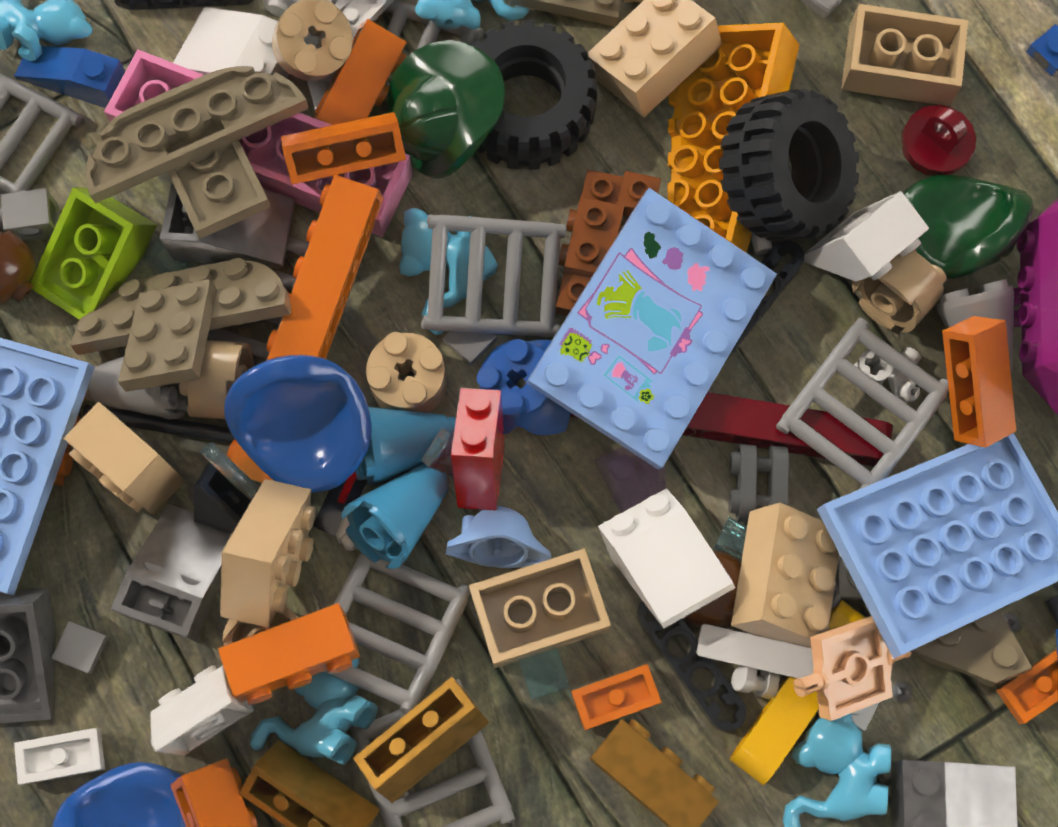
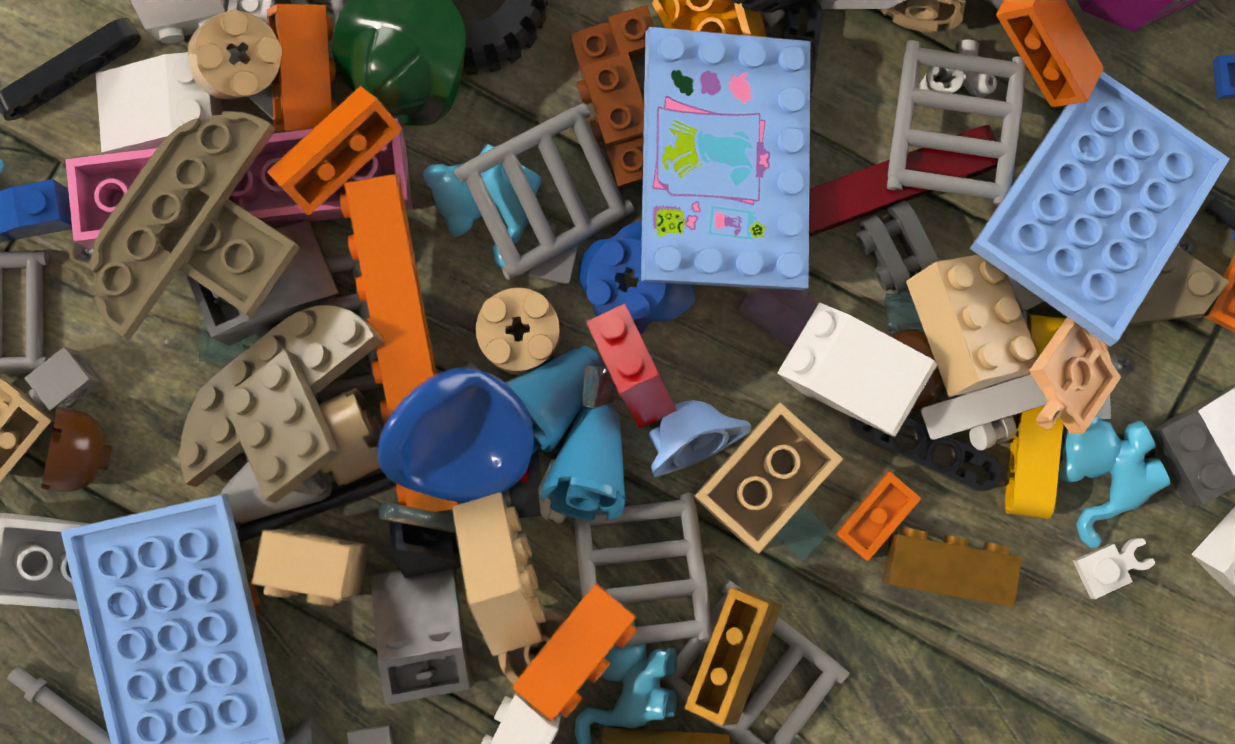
camera: 30 degrees left, 10 degrees up
lime slope [30,187,157,320] -> none

